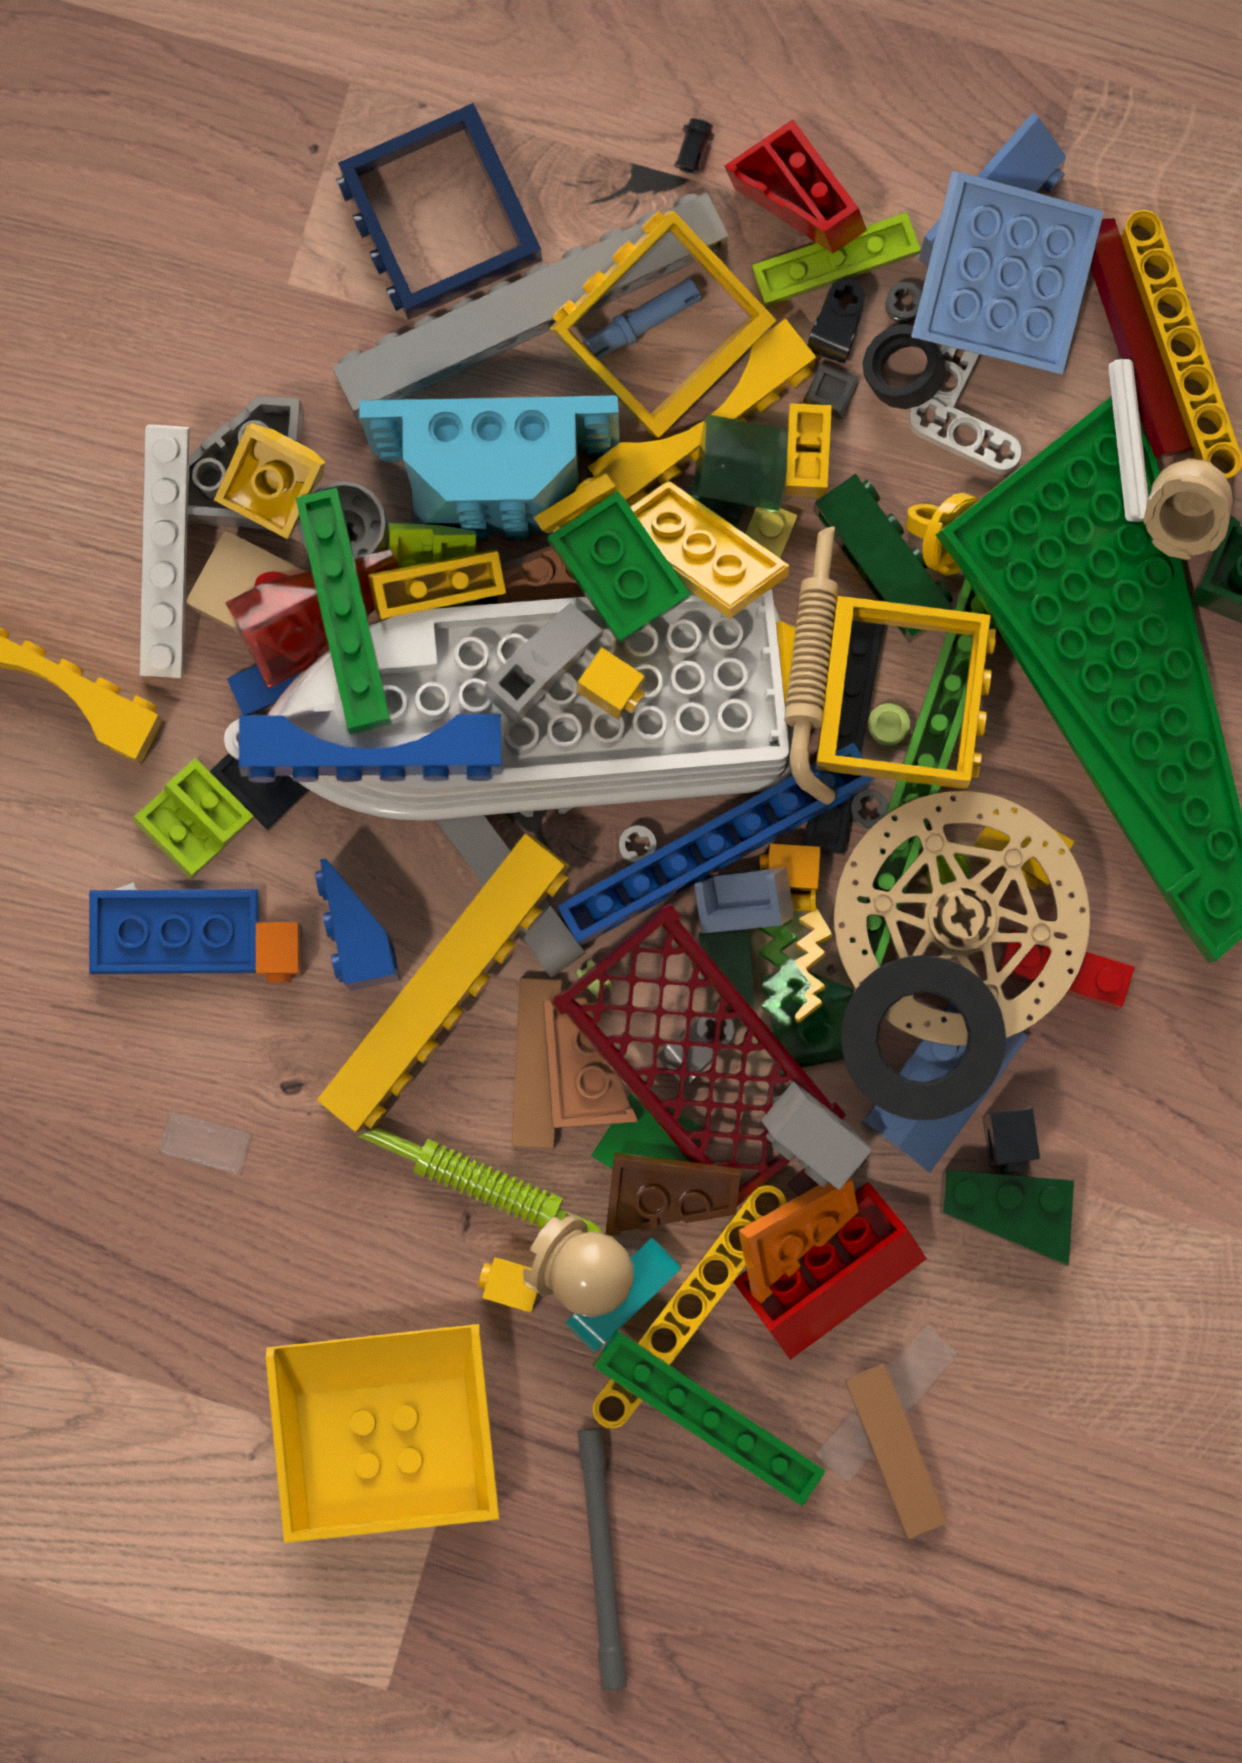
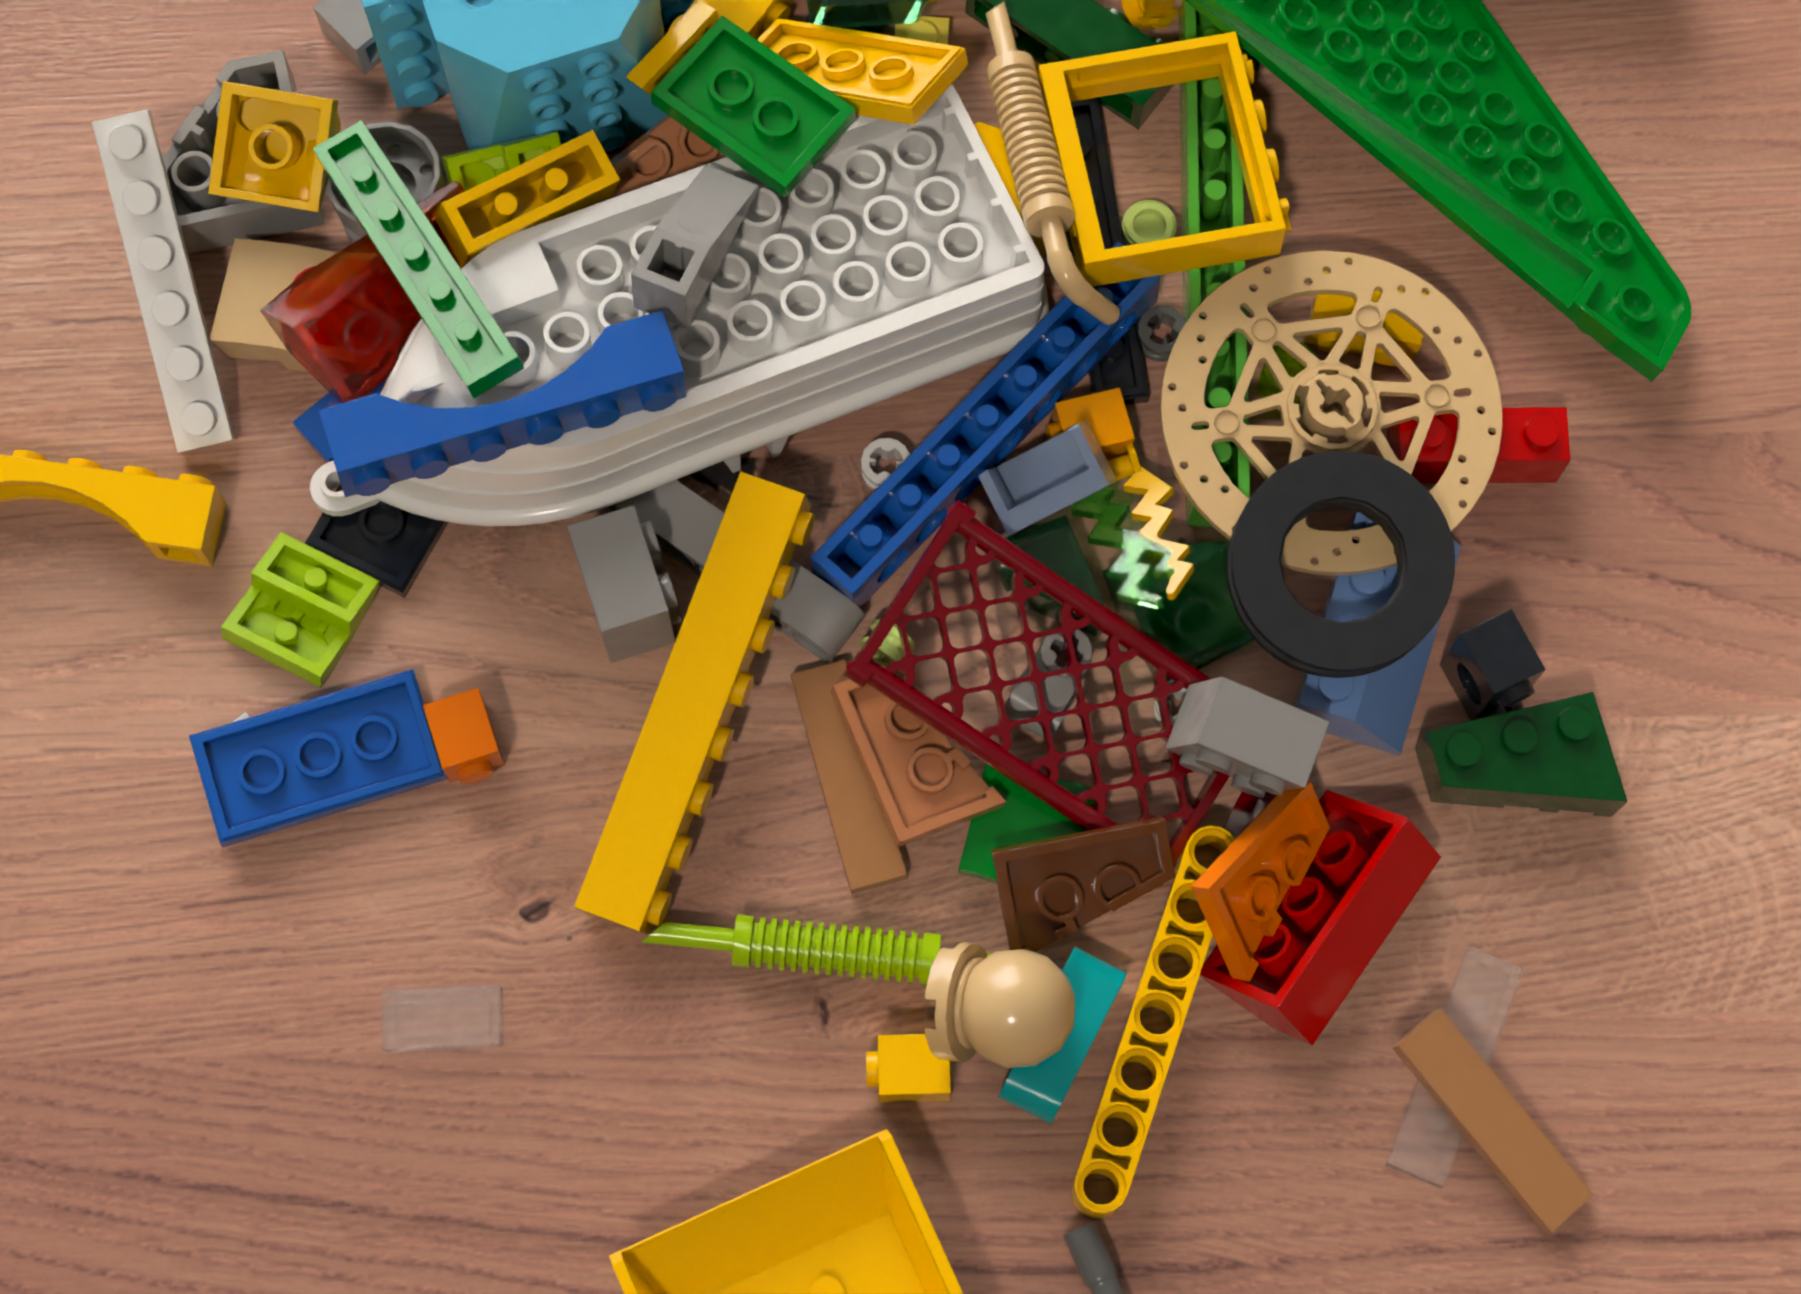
camera: 25 degrees left, 10 degrees down
blue slope [315,858,401,991] -> none
yellow brick [576,648,646,720] -> none
green plate [592,1329,826,1507] -> none
none -> light grey brick [567,505,682,663]

